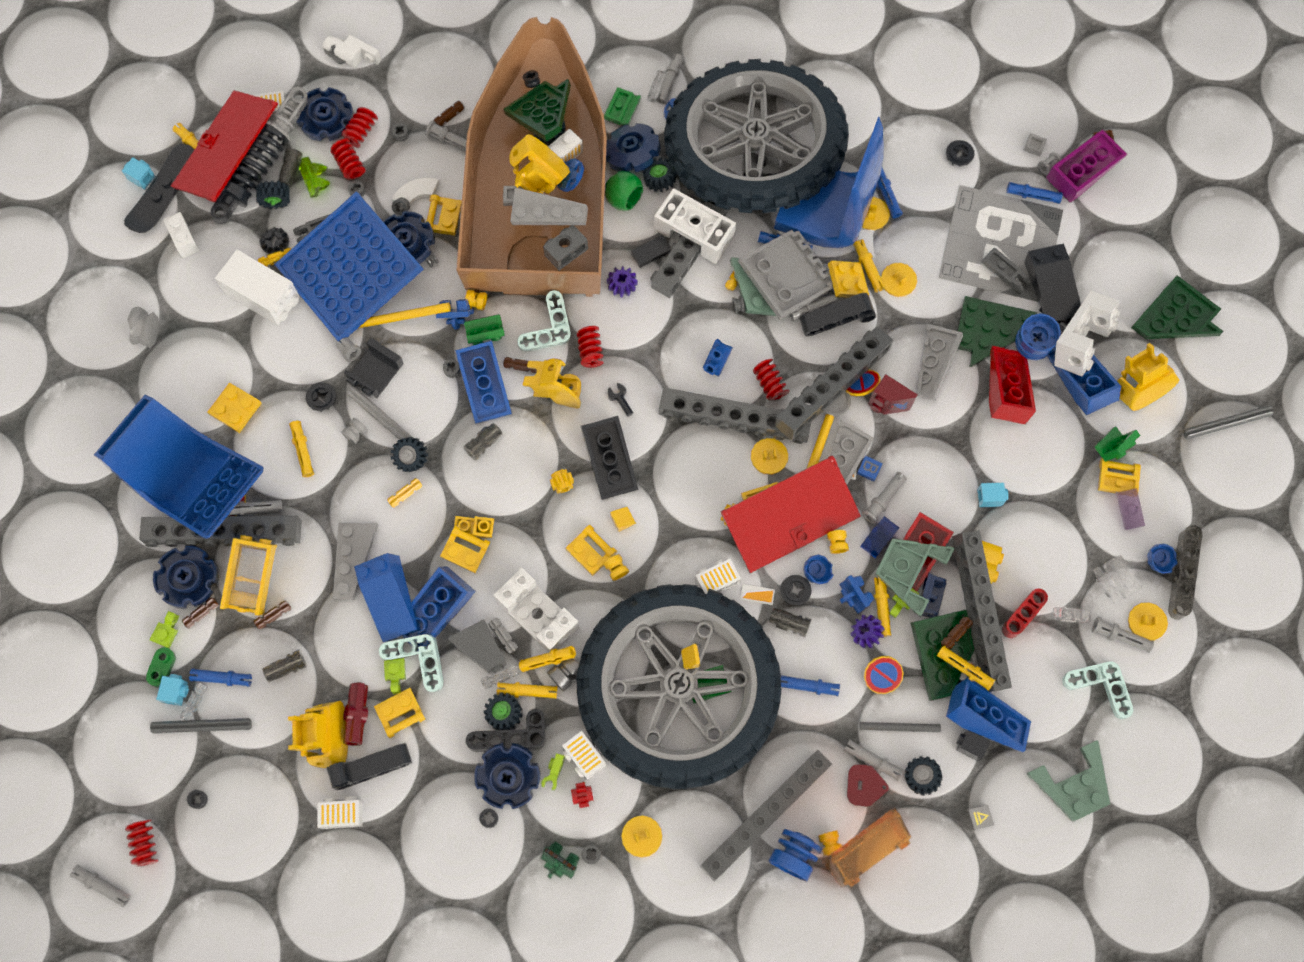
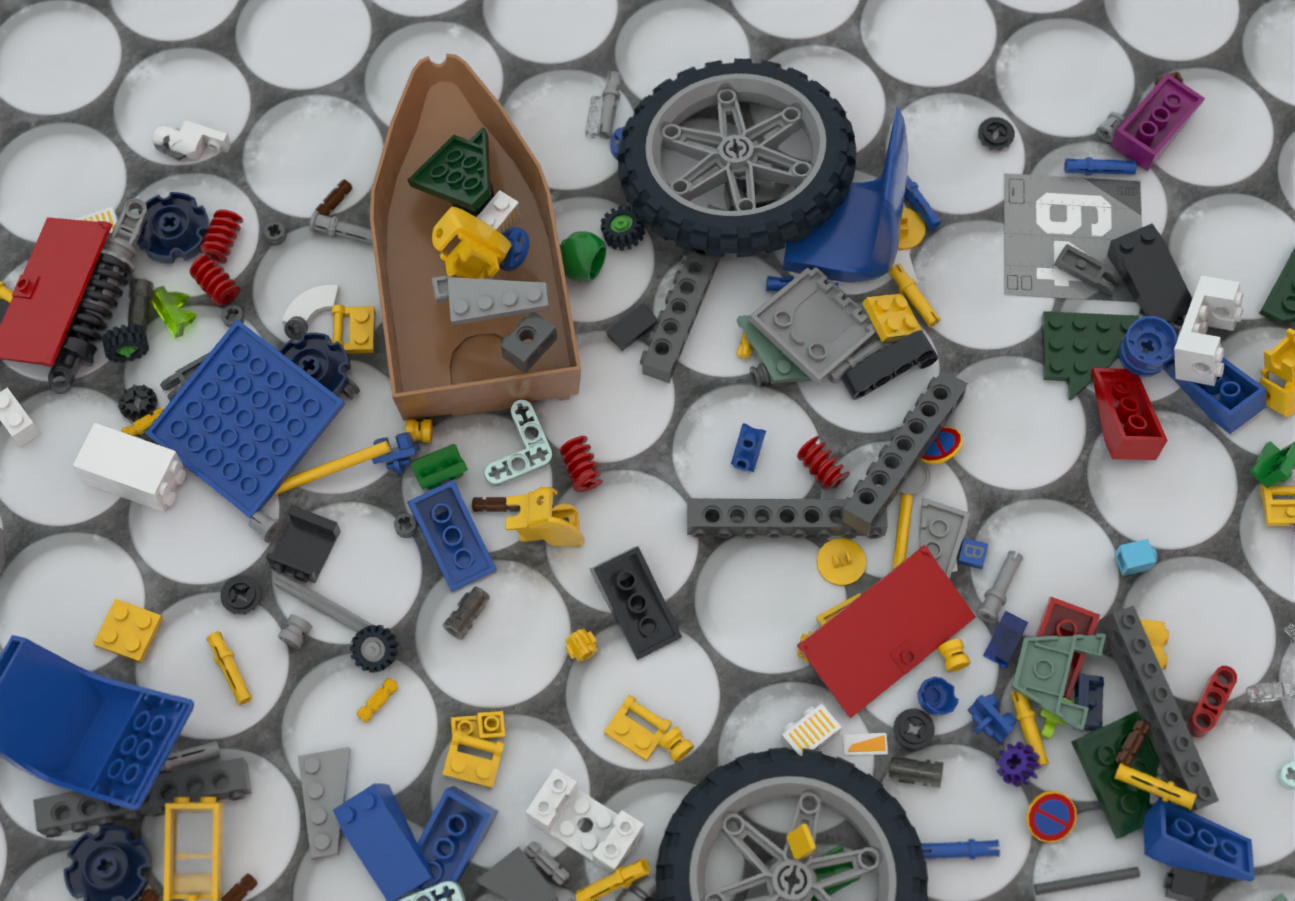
camera: 10 degrees left, 5 degrees down
black bush [523,70,540,88] -> none
green plate [604,87,641,125] -> none
dark blue piece [606,123,661,172] -> none
dark purple gear [606,265,638,298] -> none
black bar [608,383,633,417] -> none
yellow slope [610,507,636,532] -> none
white plate [654,188,736,264] -> none
dark red slope [868,374,918,415] -> none
yellow piece [881,263,917,297] -> none
light grey wing [916,324,963,401] -> none
light grey tile [1023,133,1047,156] -> none

